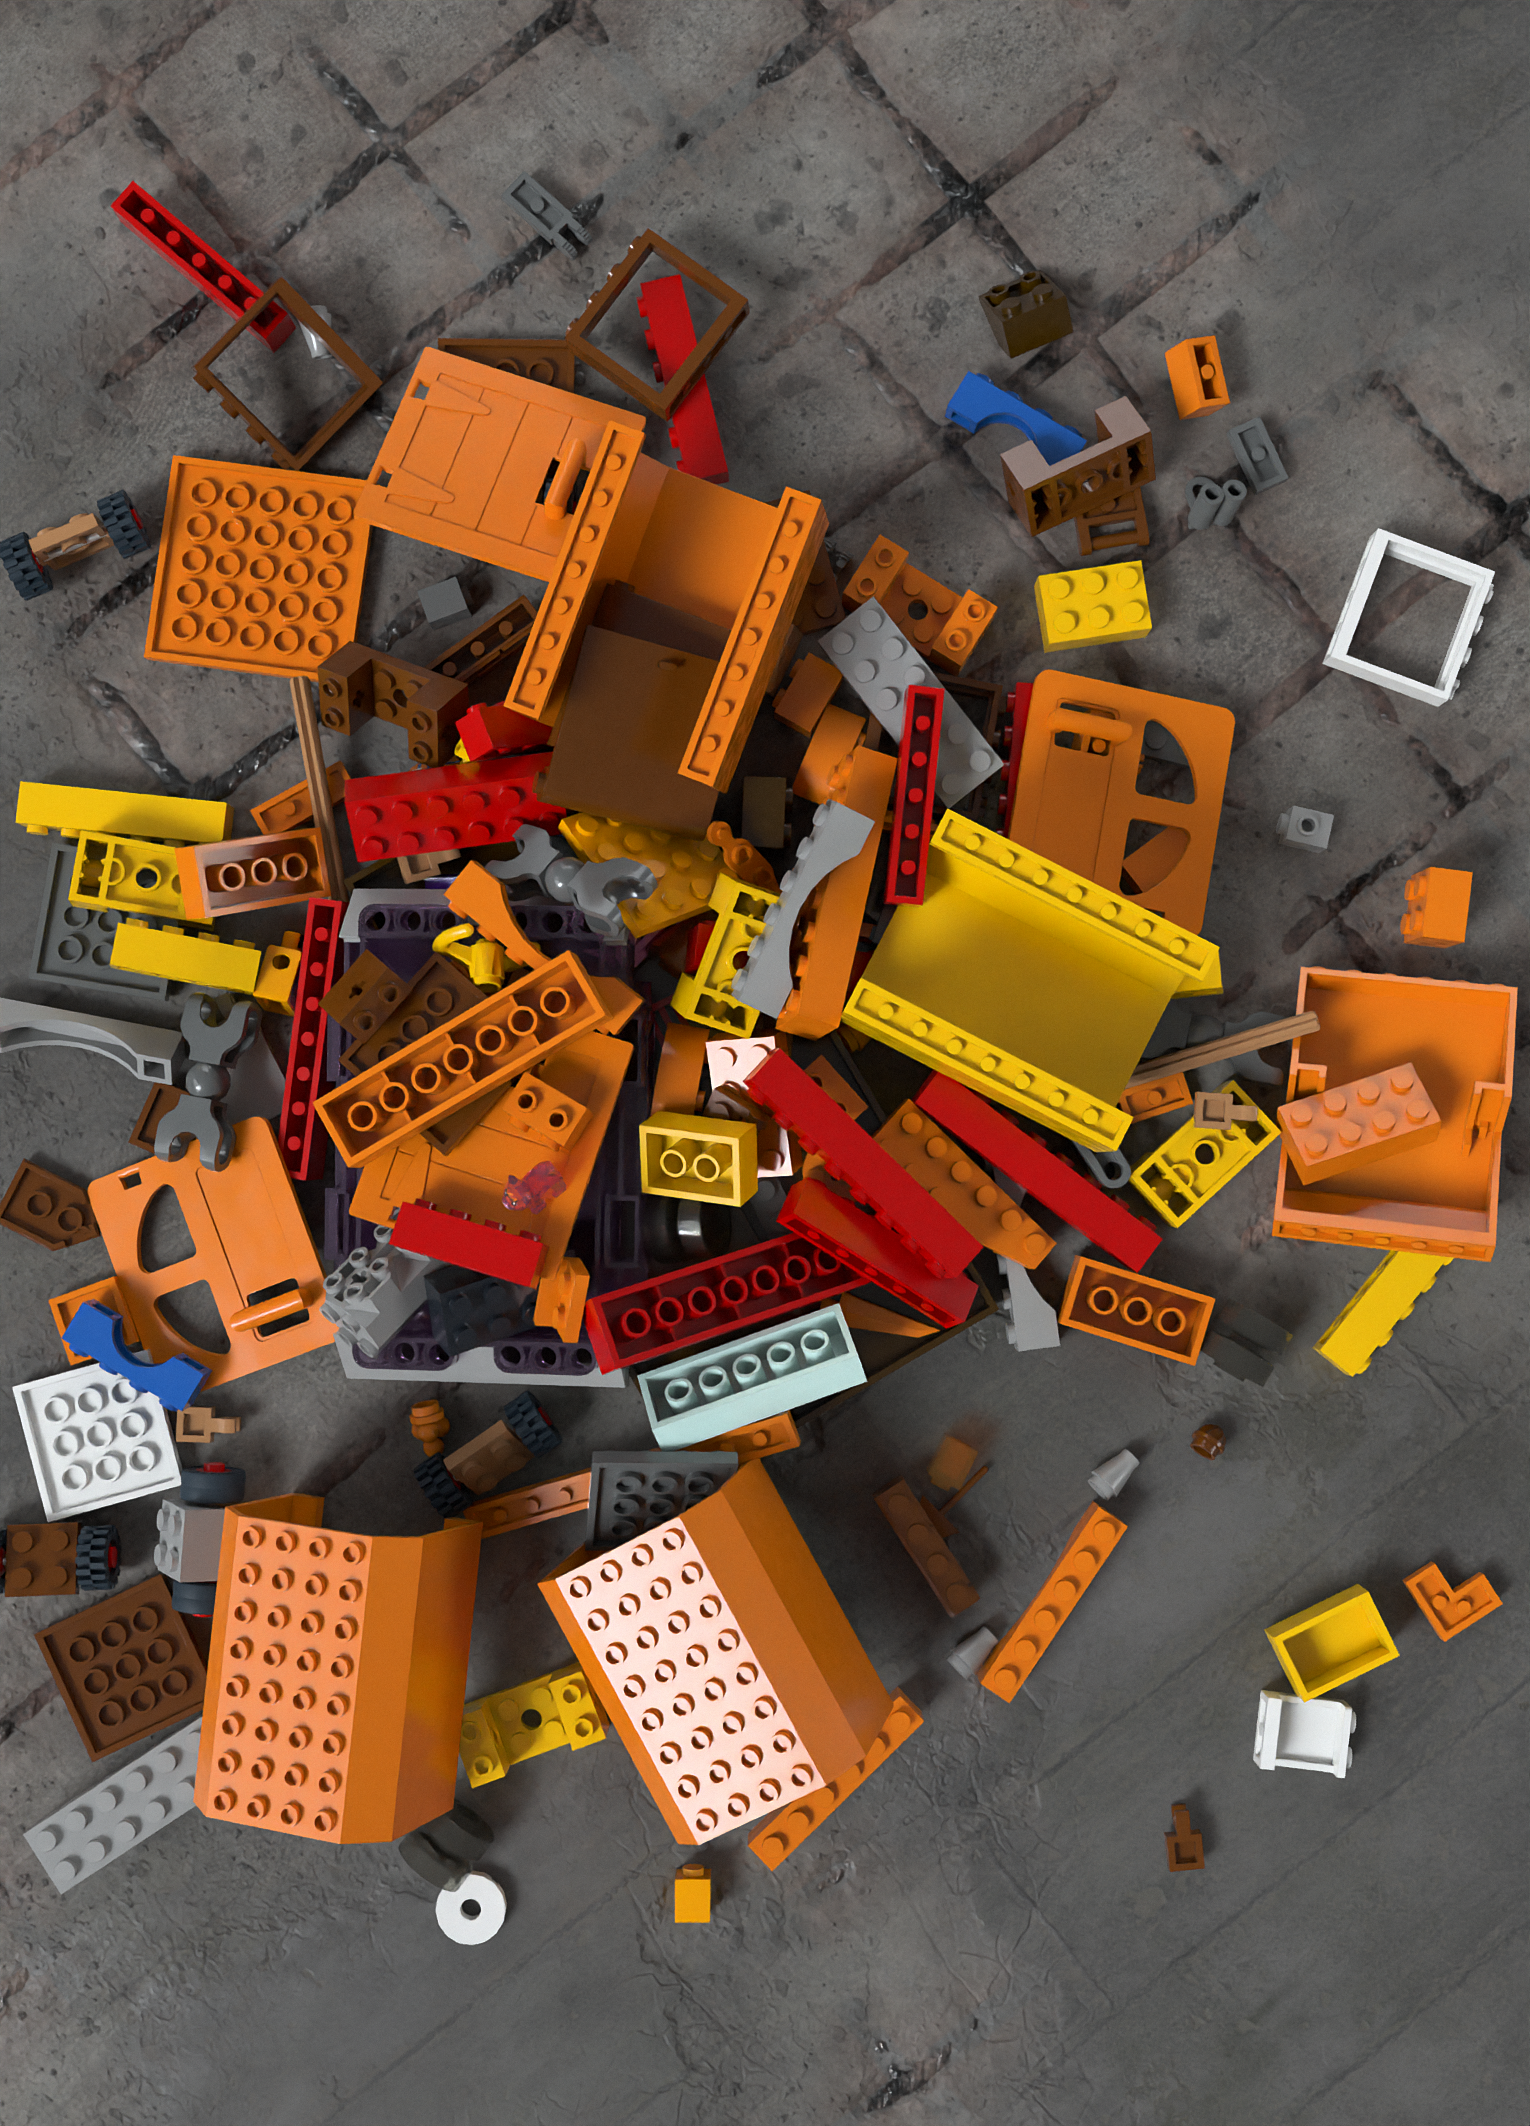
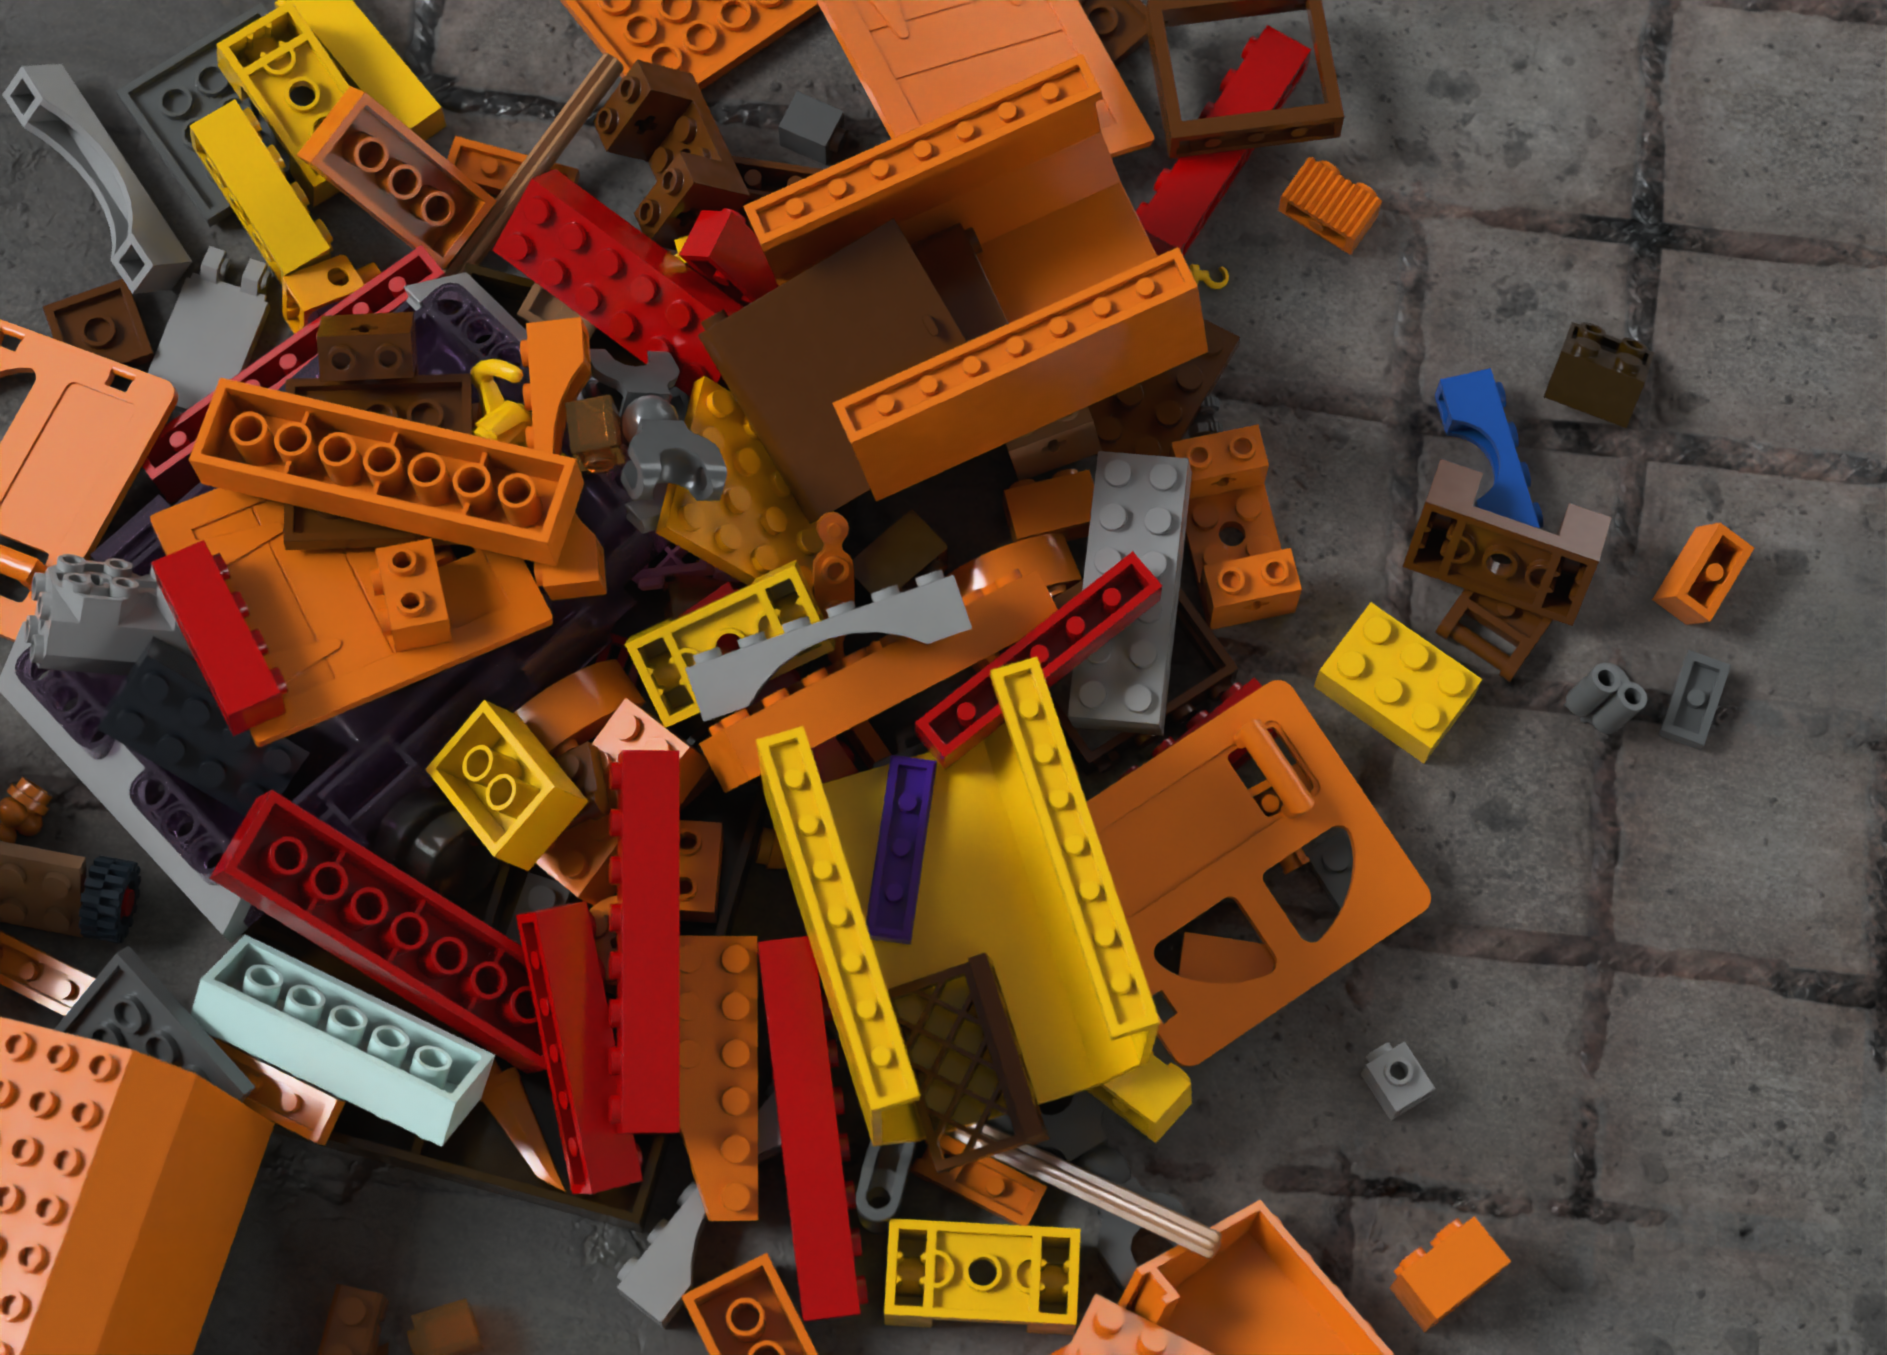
camera: 40 degrees right, 15 degrees down
dark grey piece [154,992,262,1172] -> none
clear pink animal [502,1161,567,1214] -> none
orange bracket [533,1257,590,1343] -> none
medium nougat plate [1193,1092,1258,1130] -> none
white window [1323,528,1495,707] -> none
none -> clear orange brick [565,394,626,473]
none -> dark purple tile [866,755,937,945]
none -> reddish brown fence [887,952,1050,1174]
none -> yellow hand [1189,264,1229,290]
none -> orange brick [1278,157,1382,255]

